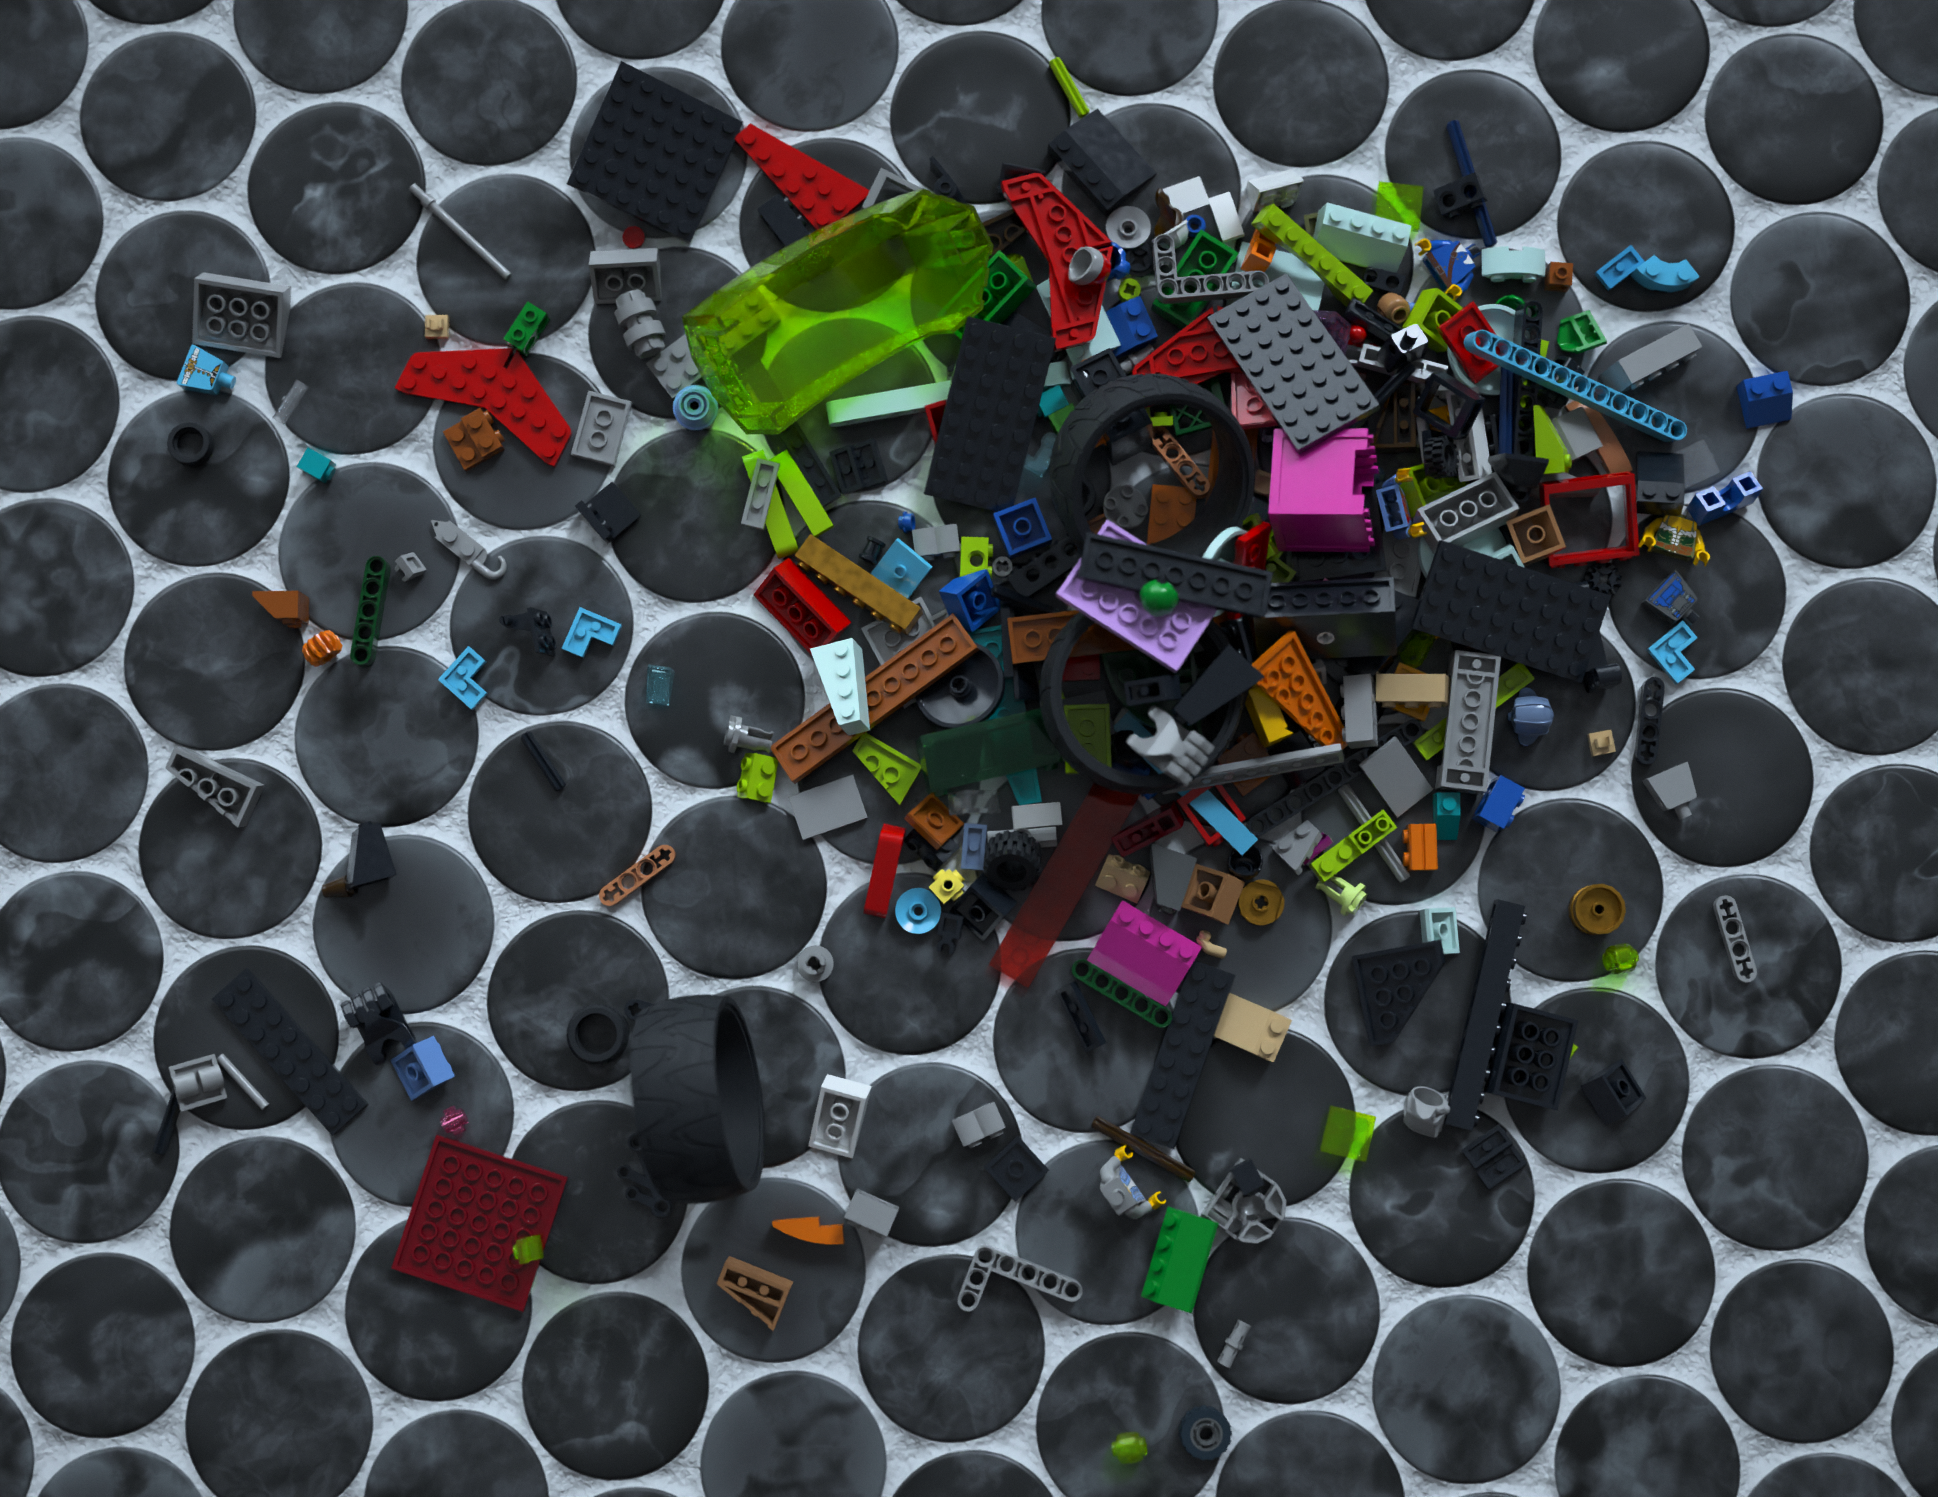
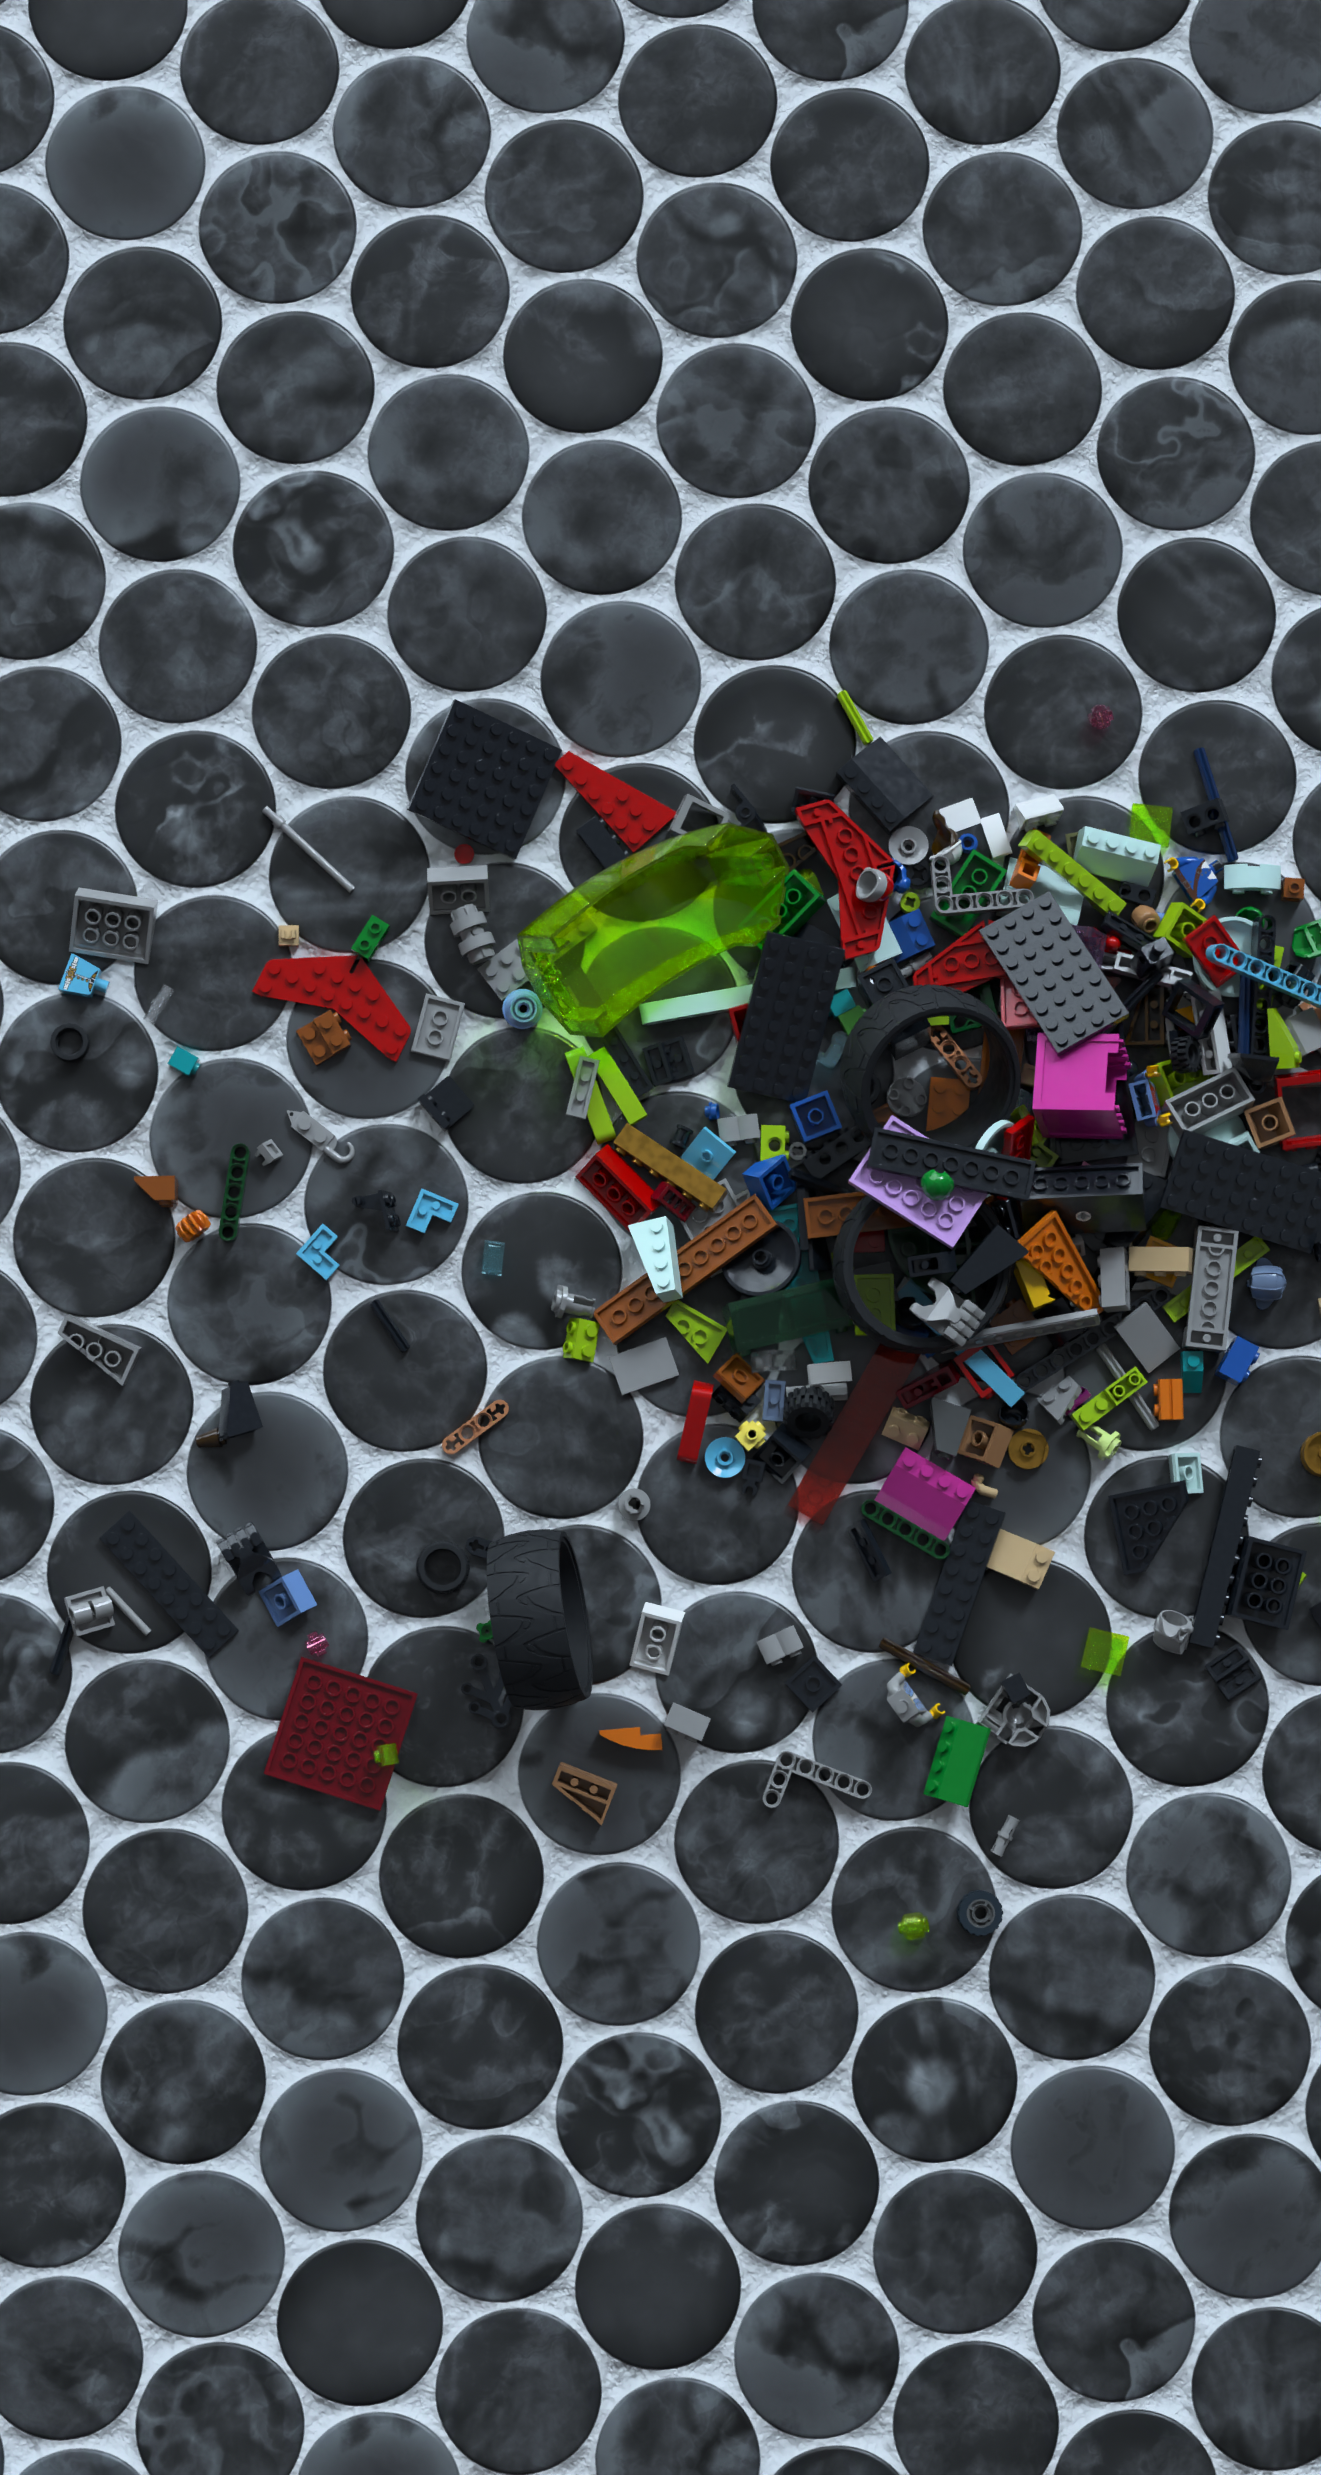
camera: 10 degrees left, 0 degrees up
none -> dark red slope [651,1181,696,1223]
none -> clear pink gear [1088,704,1114,729]

